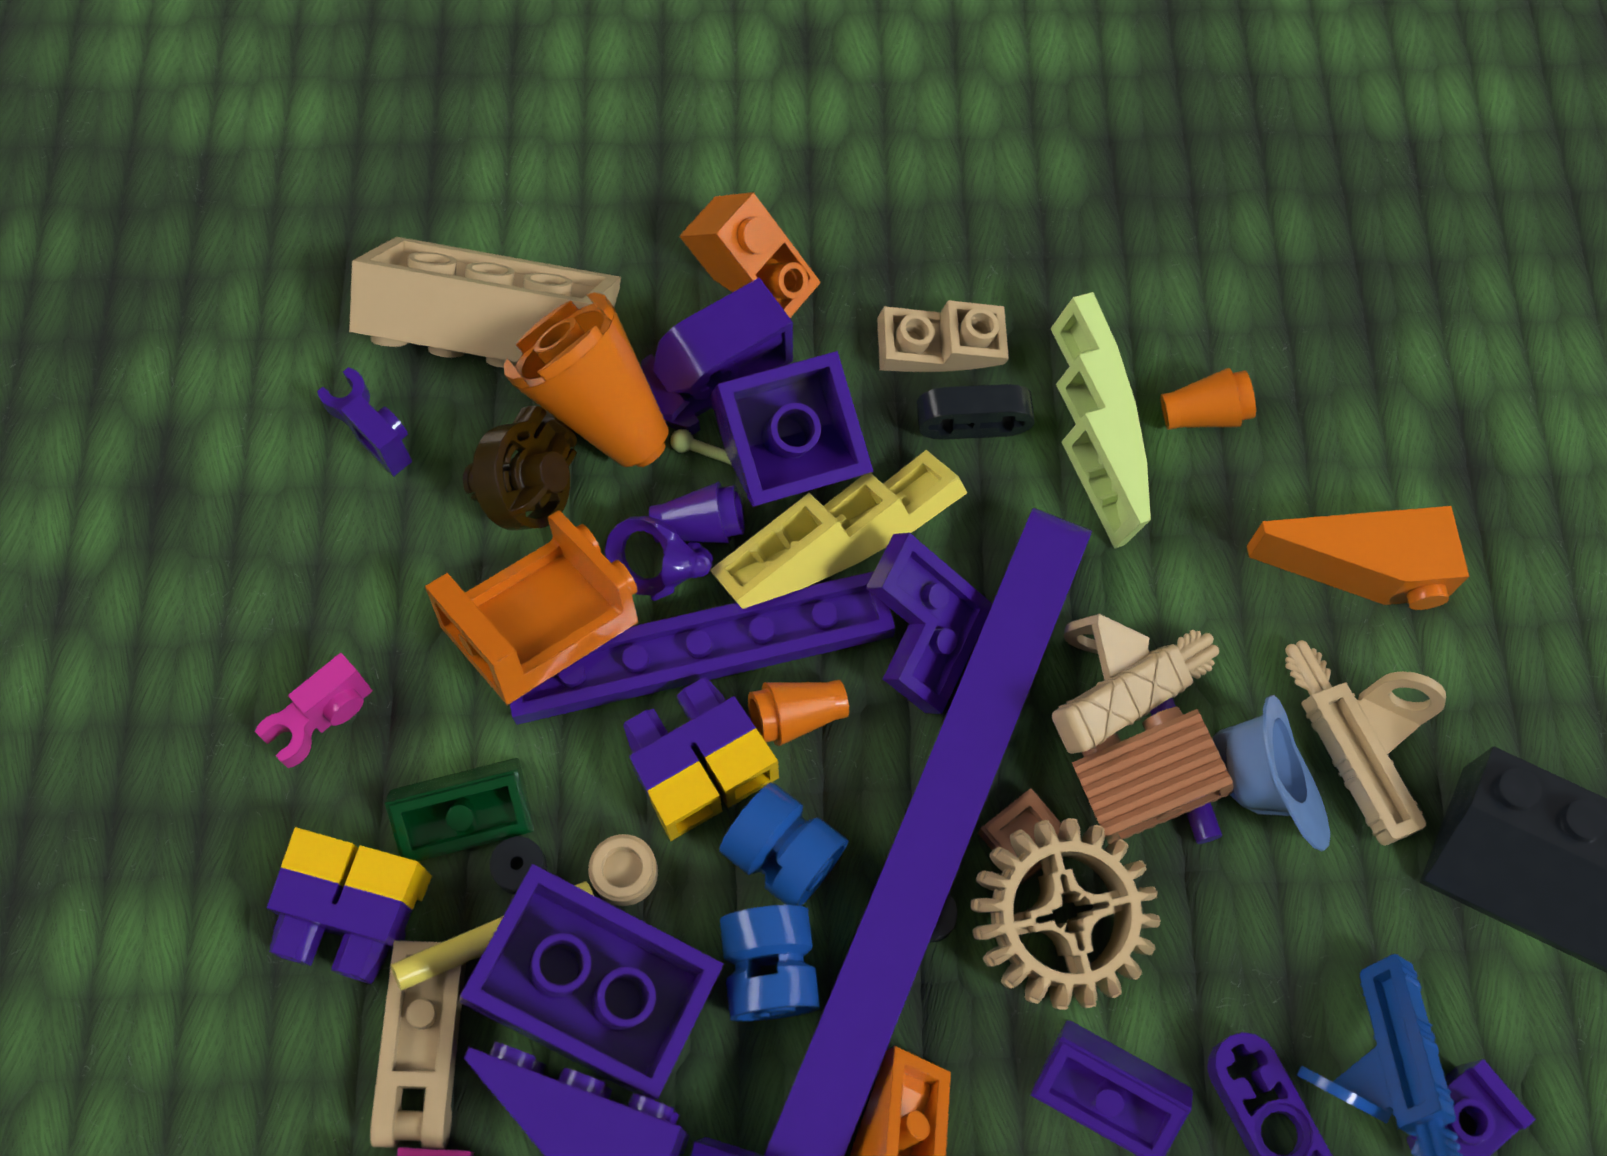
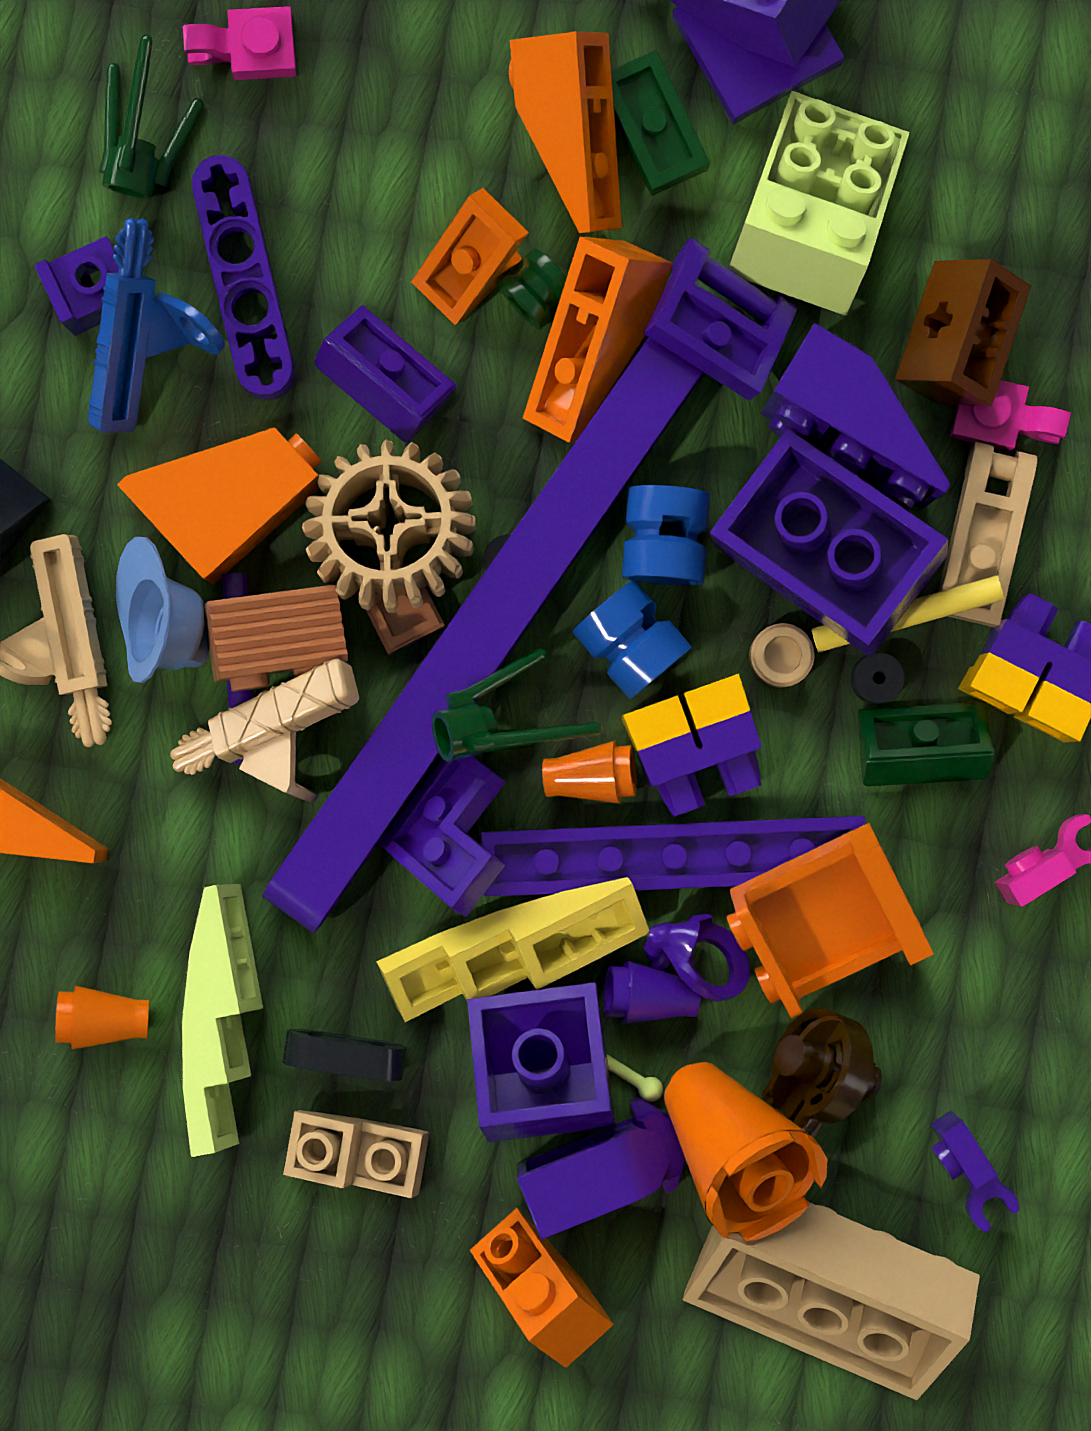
camera: 170 degrees left, 20 degrees up
none -> orange slope [117,427,322,585]
none -> dark green plant [432,649,602,762]

